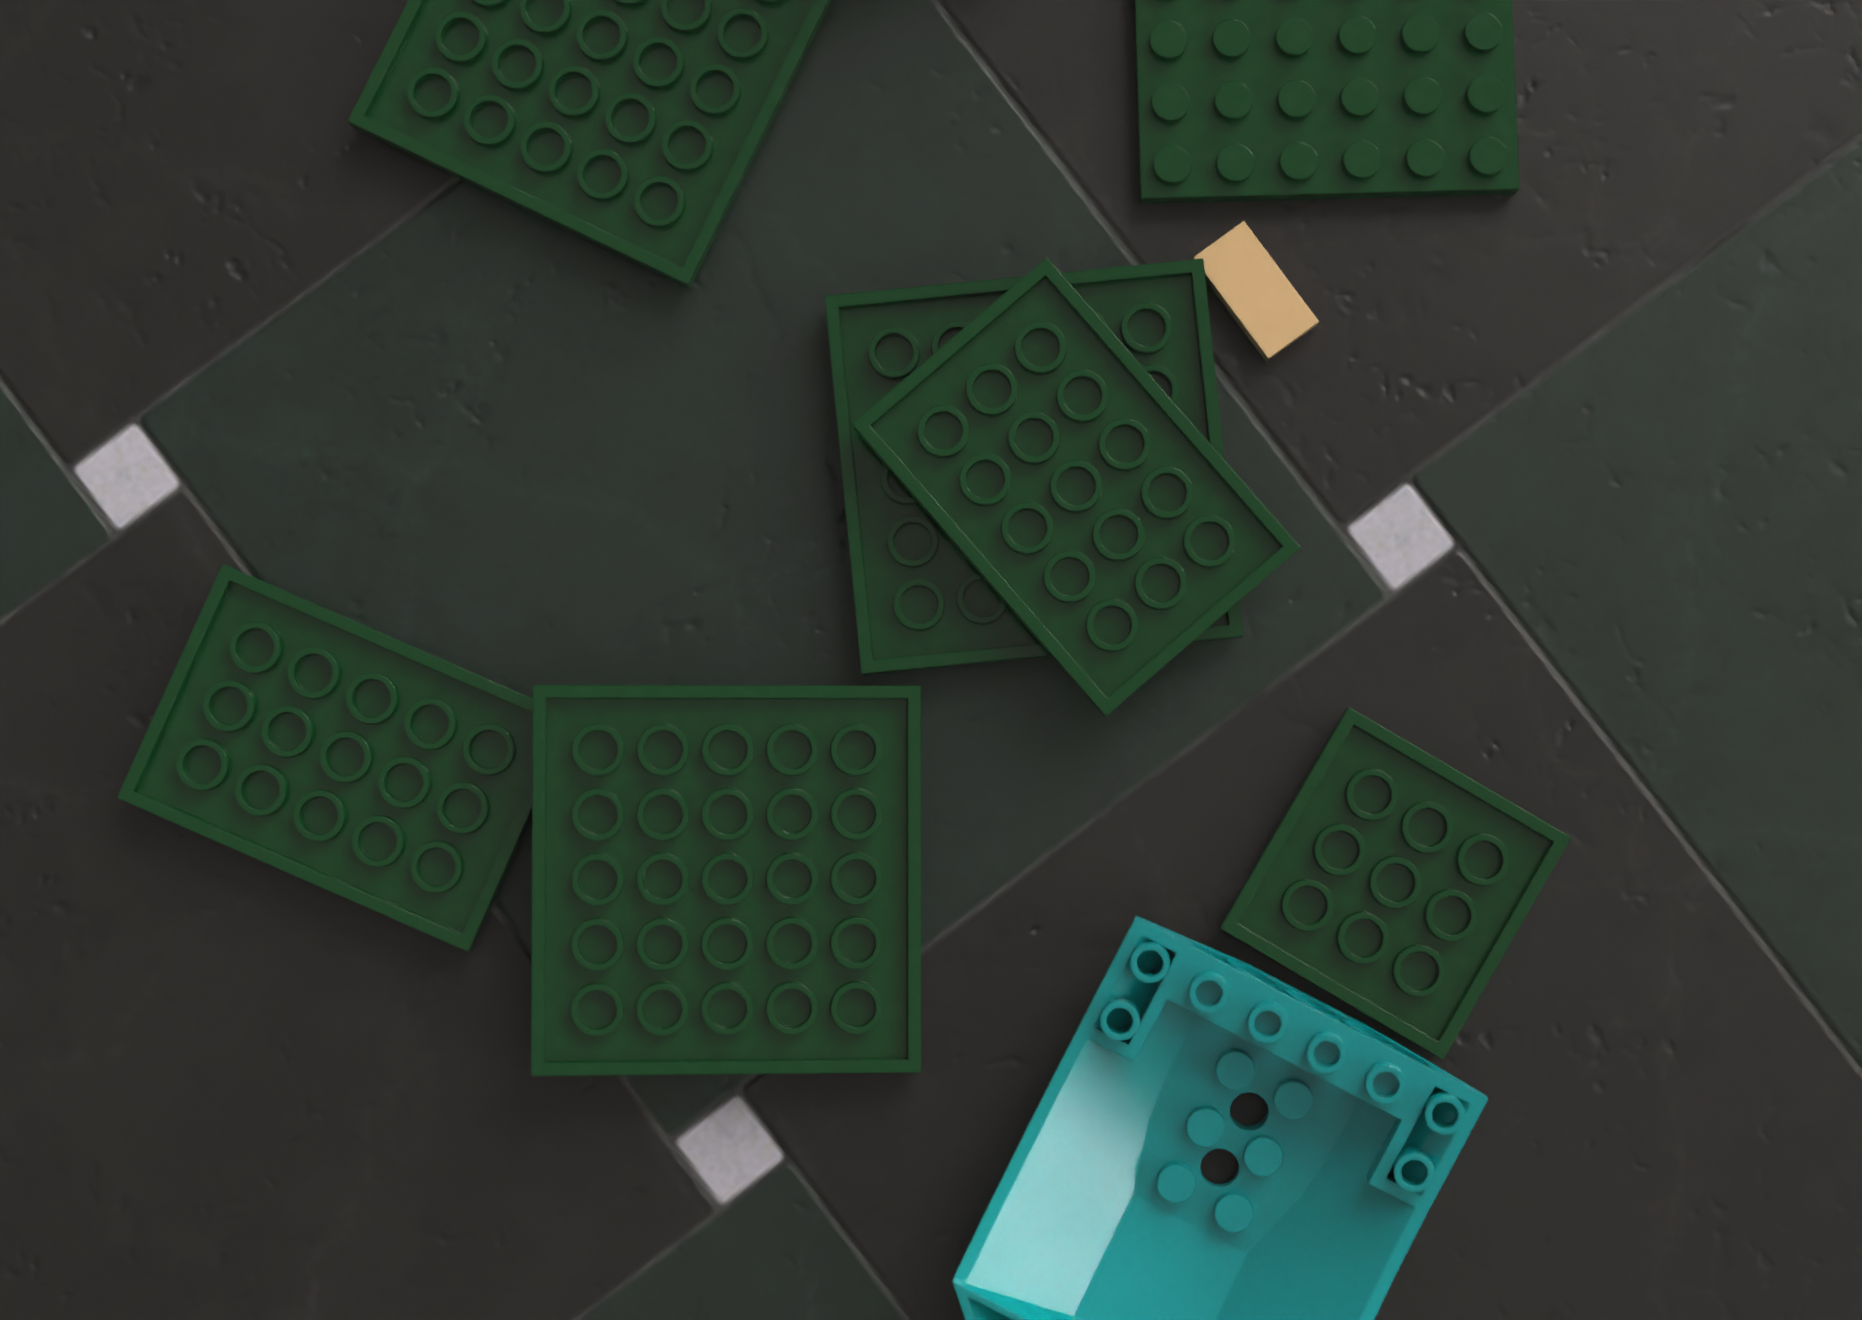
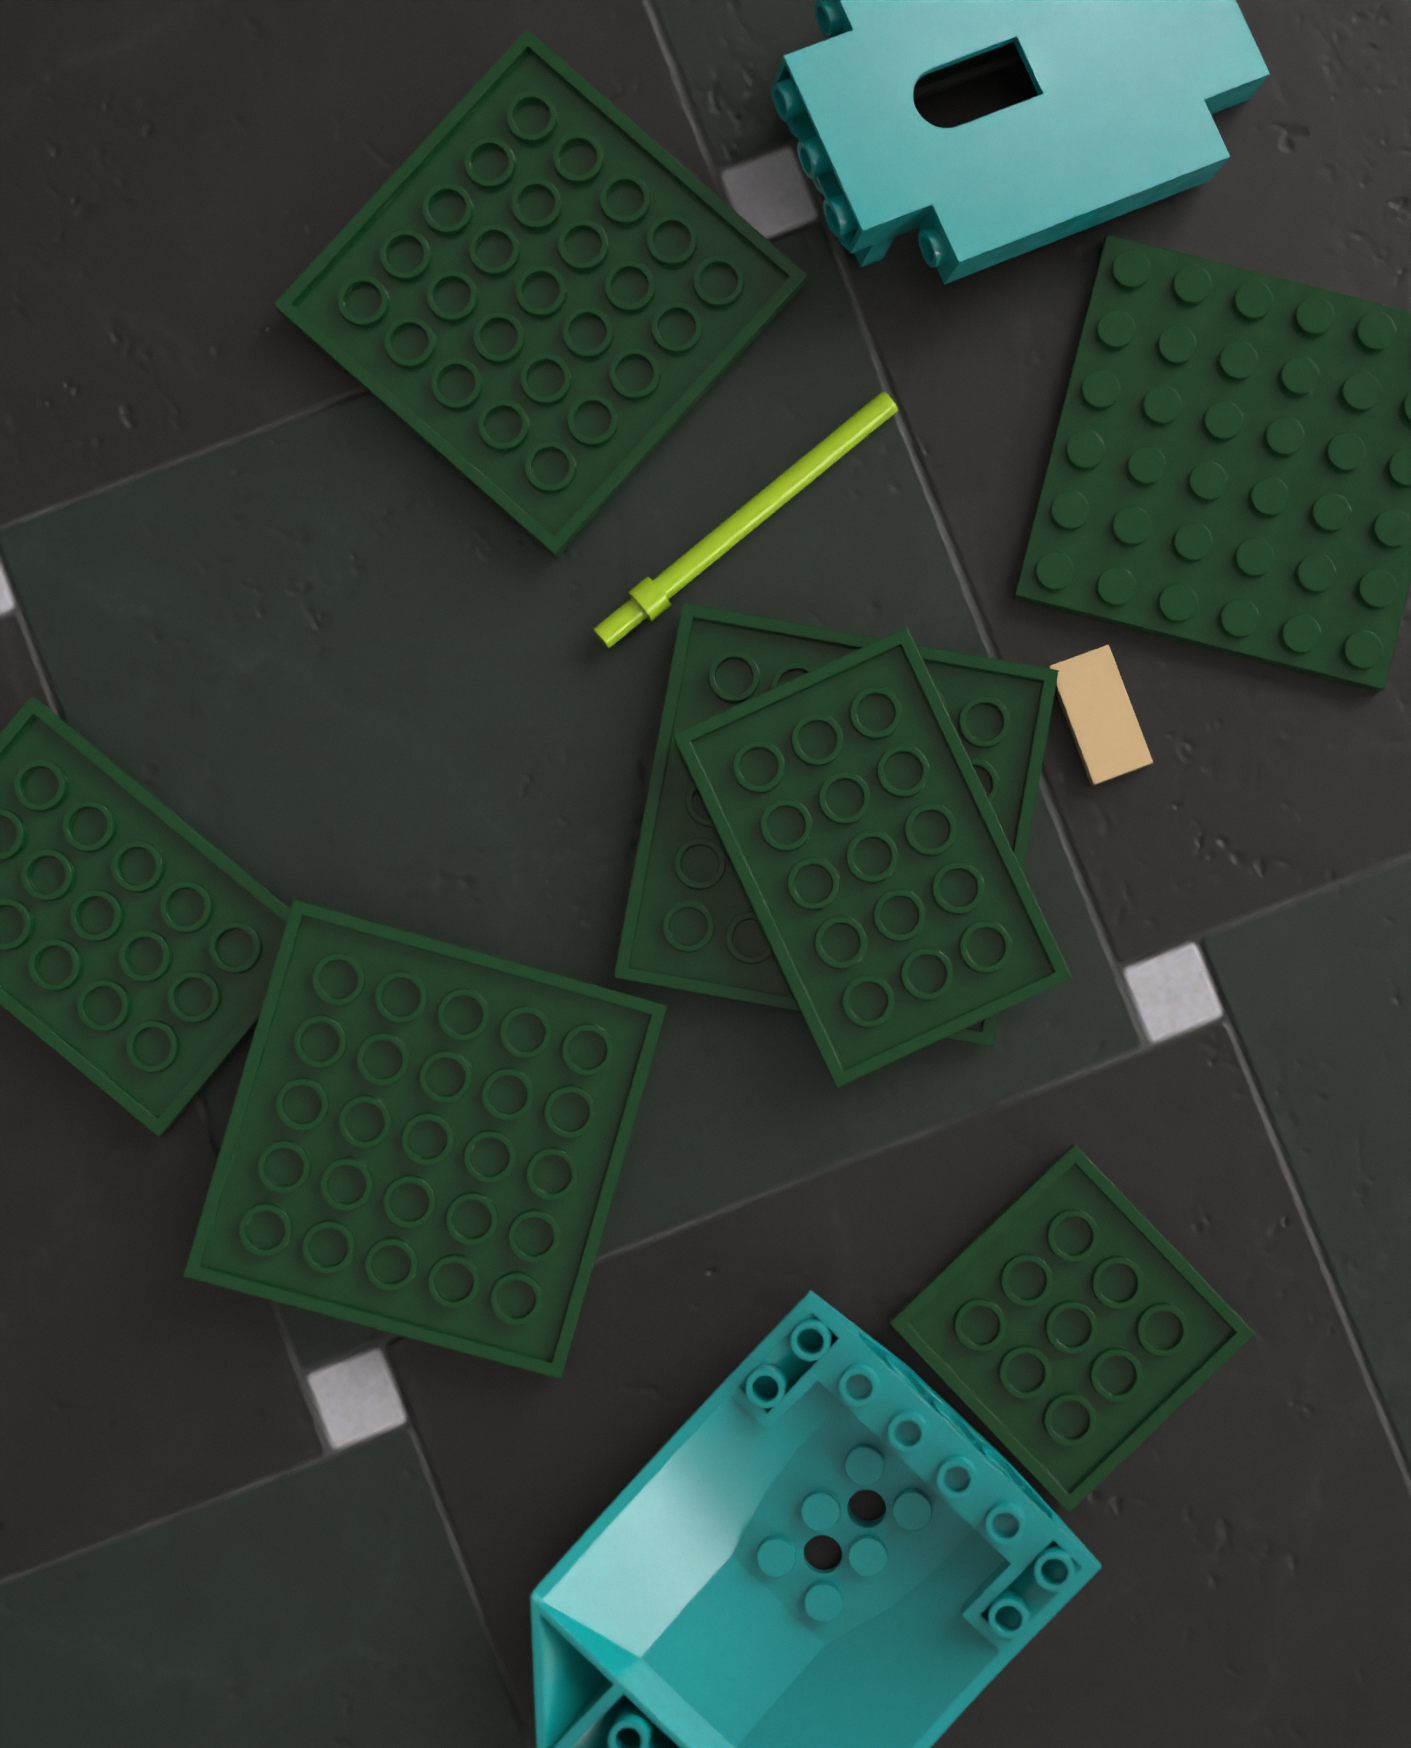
camera: 15 degrees right, 0 degrees up
none -> lime bar [593,391,898,649]

